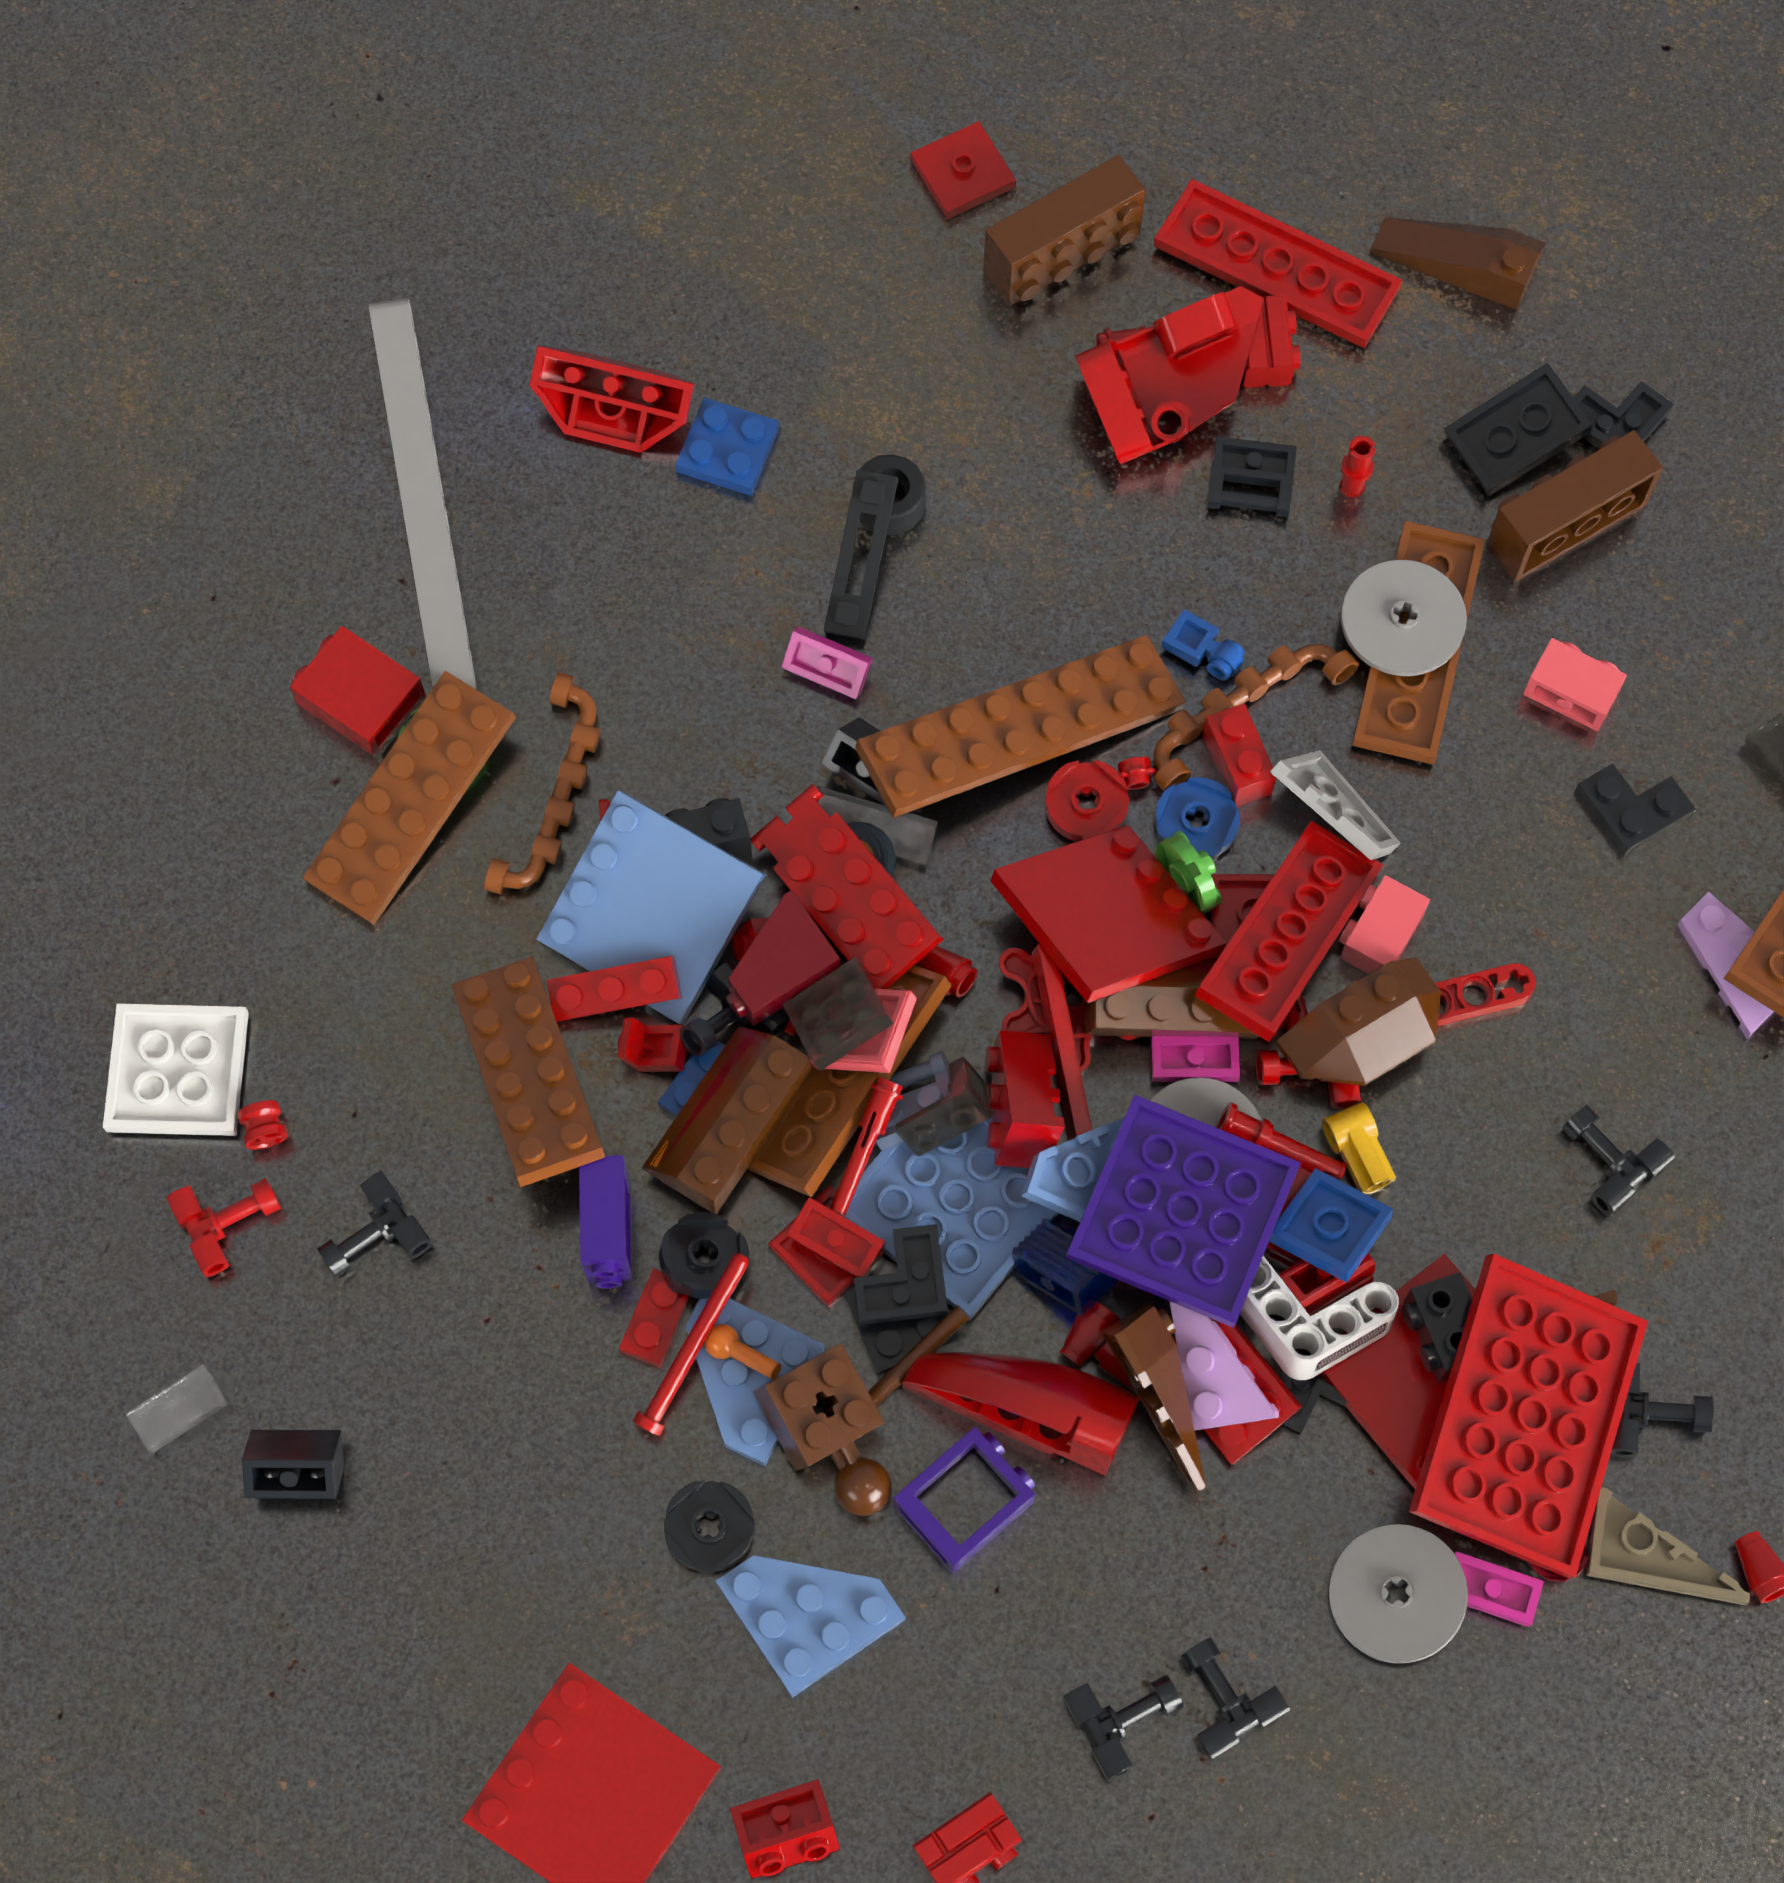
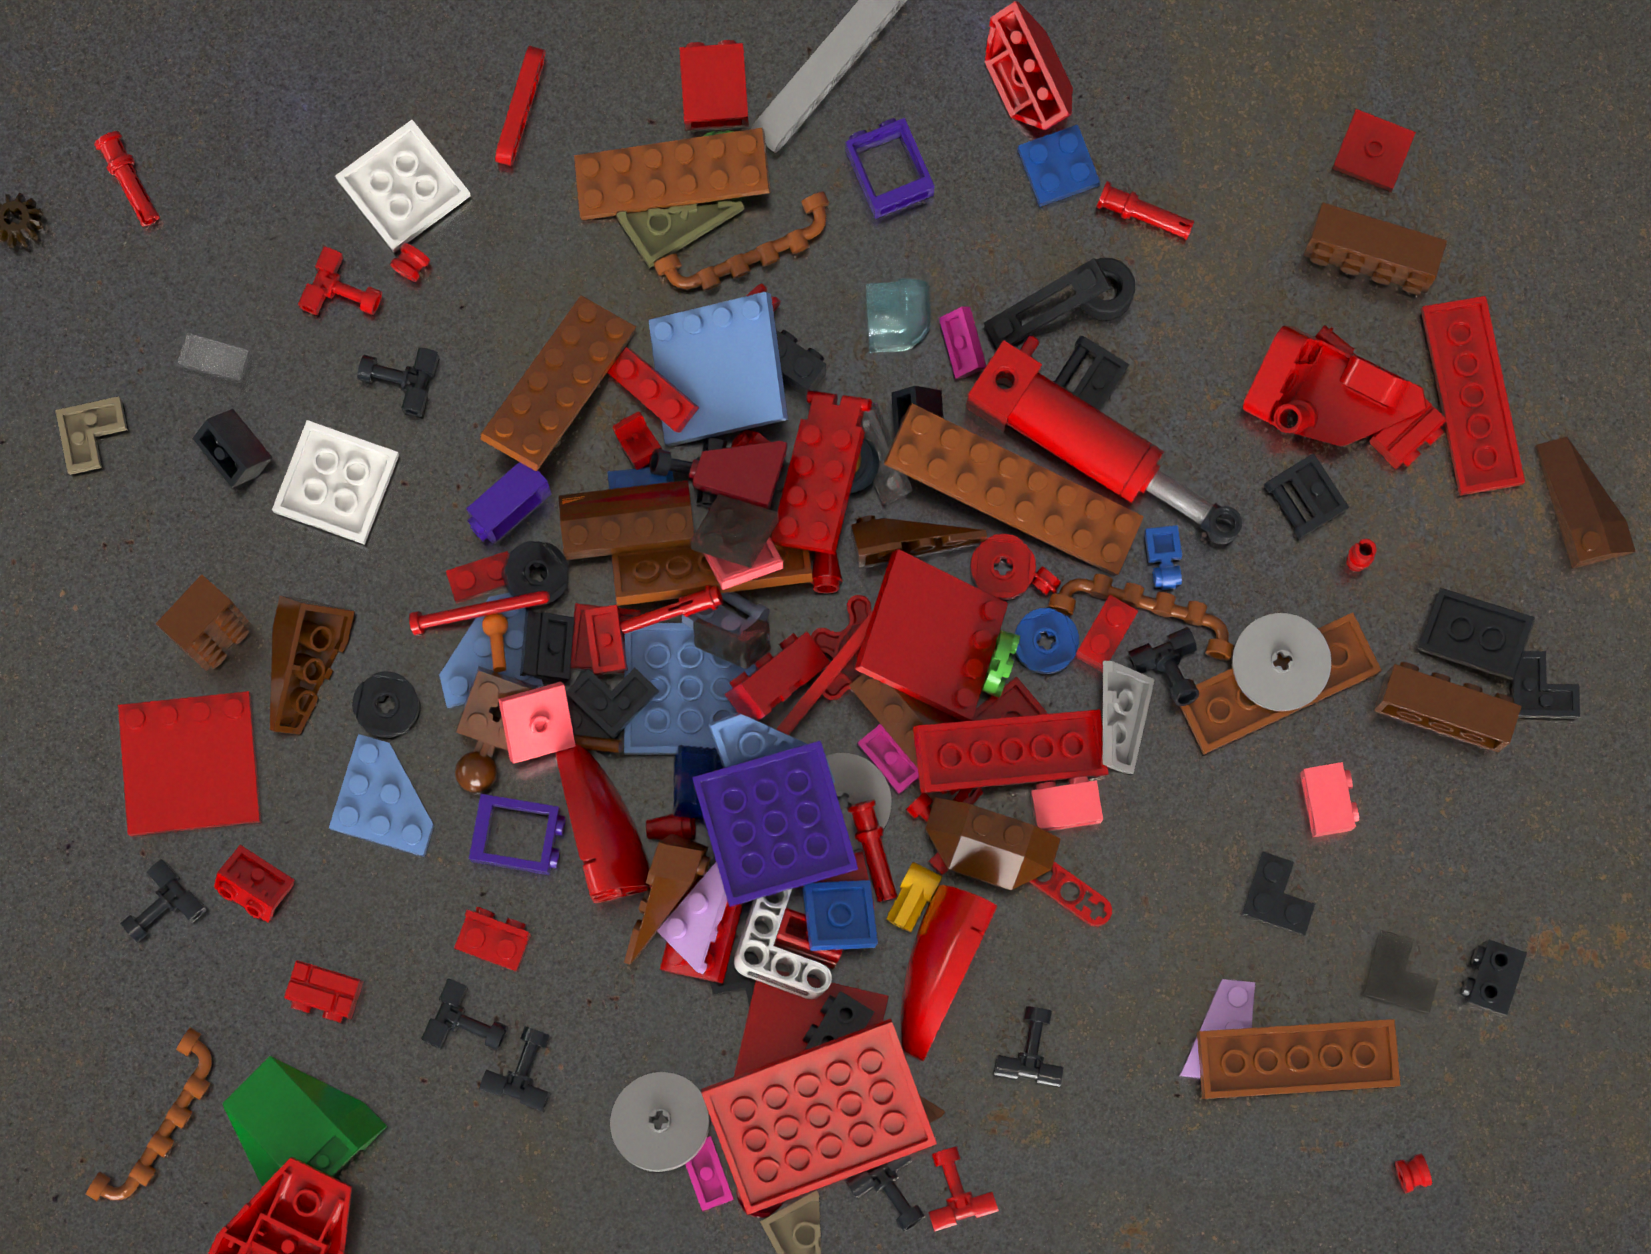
camera: 50 degrees right, 10 degrees up
none -> dark tan plate [55,396,128,475]
none -> reddish brown brick [156,574,251,672]
none -> reddish brown wedge [270,595,355,735]
none -> white plate [272,420,399,545]
none -> red bracket [454,907,531,972]
none -> red beam [495,45,546,166]
none -> coral plate [498,682,576,764]
none -> black plate [520,610,575,683]
none -> olive wing [616,201,744,268]
none -> dark purple window [845,118,935,219]
none -> reddish brown wedge [851,515,987,568]
none -> clear light blue brick [866,279,931,353]
none -> red panel [900,885,998,1062]
none -> red bar [929,1146,999,1231]
none -> red piece [966,336,1242,544]
none -> black plate [1053,336,1129,411]
none -> red pin [1096,181,1194,240]
none -> black bar [1128,627,1199,706]

